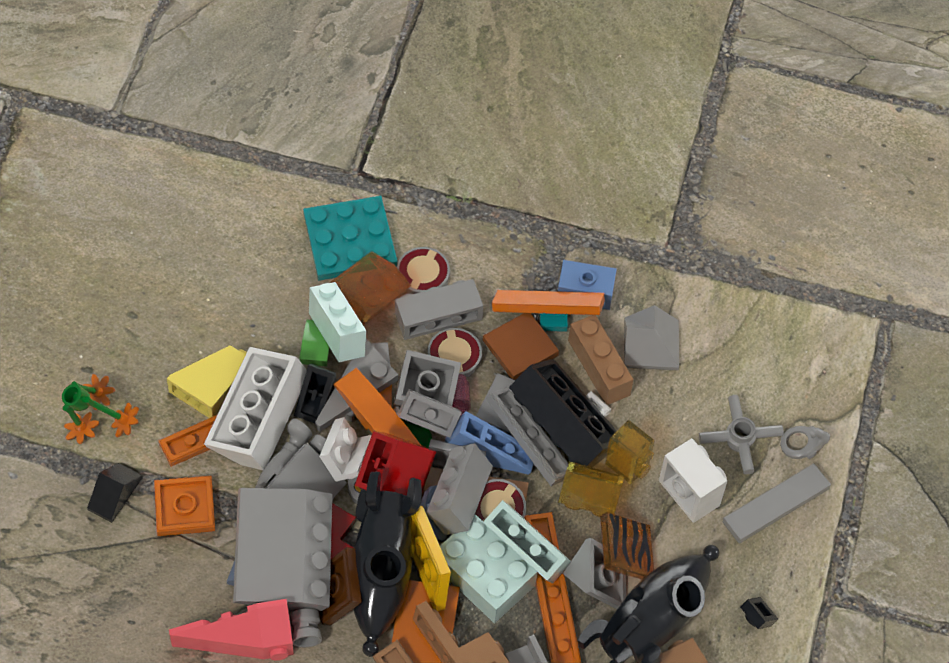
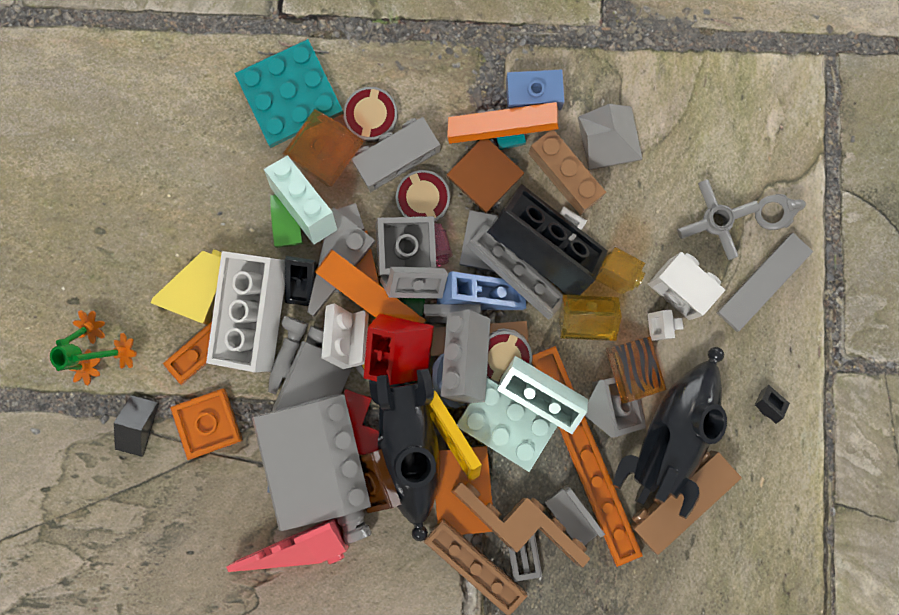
camera: 10 degrees left, 25 degrees up
none -> white tile [647,310,683,341]

